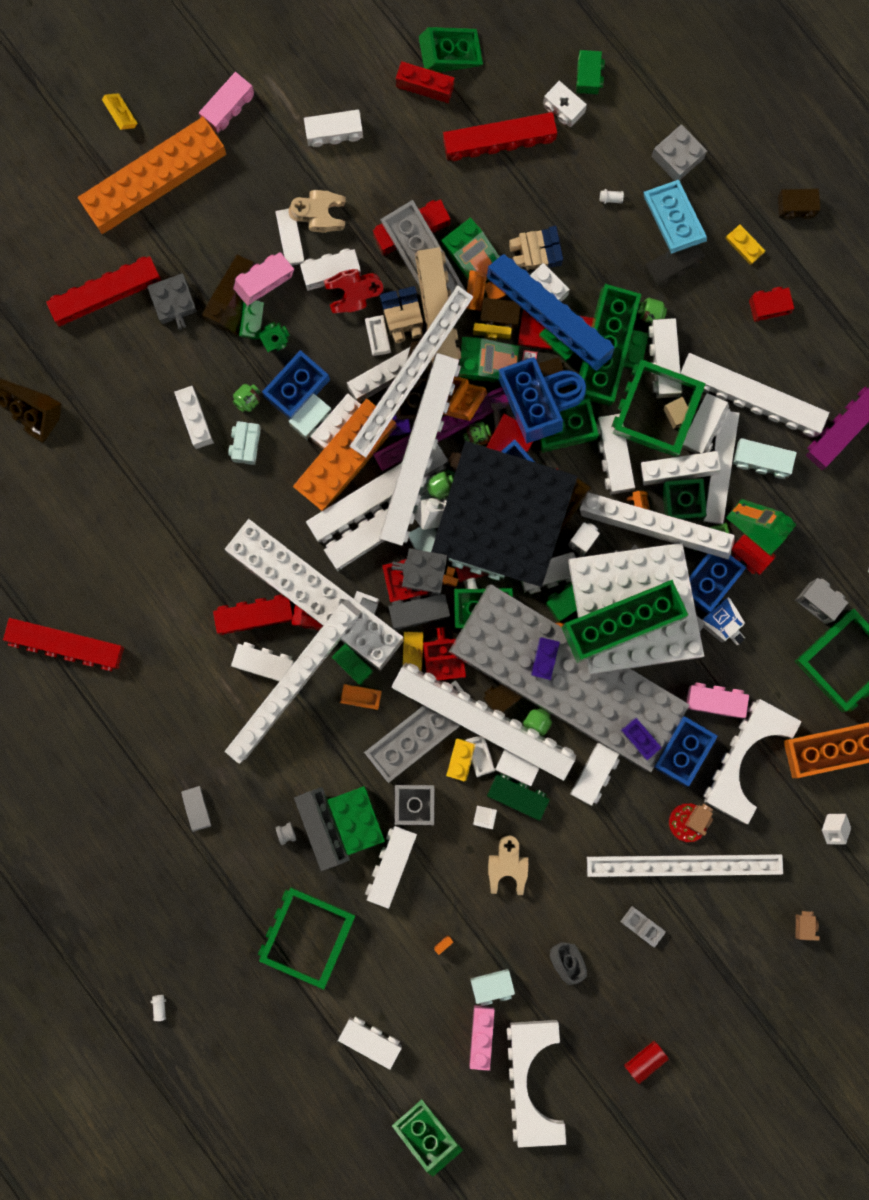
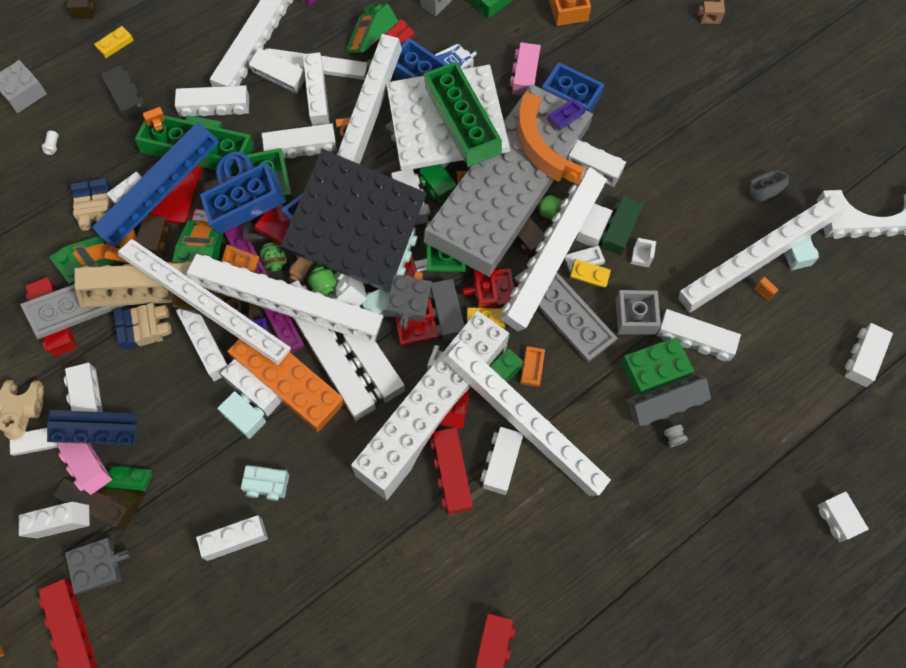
camera: 90 degrees left, 15 degrees down
white pin [151,995,166,1021] -> none
light grey slope [181,786,211,832] -> none
bright green head [233,384,261,412] -> none
green window [258,887,356,990] -> none
green brick [259,322,290,352] -> none
blue brick [262,350,330,420] -> none
red piece [324,269,383,313] -> none
white tile [365,315,391,356] -> none
bright pink brick [469,1005,494,1070] -> none
yellow plate [473,323,512,340] -> none
tan piece [488,835,528,895] -> none
dark purple plate [531,637,560,680] -> none
green plate [539,328,575,362] -> none
white brick [568,522,600,557] -> none
white plate [587,854,783,877] -> none
green window [611,359,706,457] -> none
light grey slope [620,906,666,948] -> none
red brick [624,1041,669,1084] -> none
bright green head [637,298,667,324] -> none
medium azure plate [644,180,707,254] -> none
dark green brick [662,479,707,521] -> none
tan brick [663,397,688,429] -> none
red tile [669,803,707,842] -> none
medium nougat brick [685,804,713,836] -> none
white arch [703,699,802,825] -> none
light aqua brick [732,438,797,479] -> none
red brick [749,287,794,322] -> none
none -> white brick [19,502,89,538]
none -> dark blue brick [47,410,137,445]
none -> orange tile [143,107,165,131]
none -> orange arch [517,91,585,184]
none -> white brick [678,192,848,313]
none -> white brick [817,492,869,543]

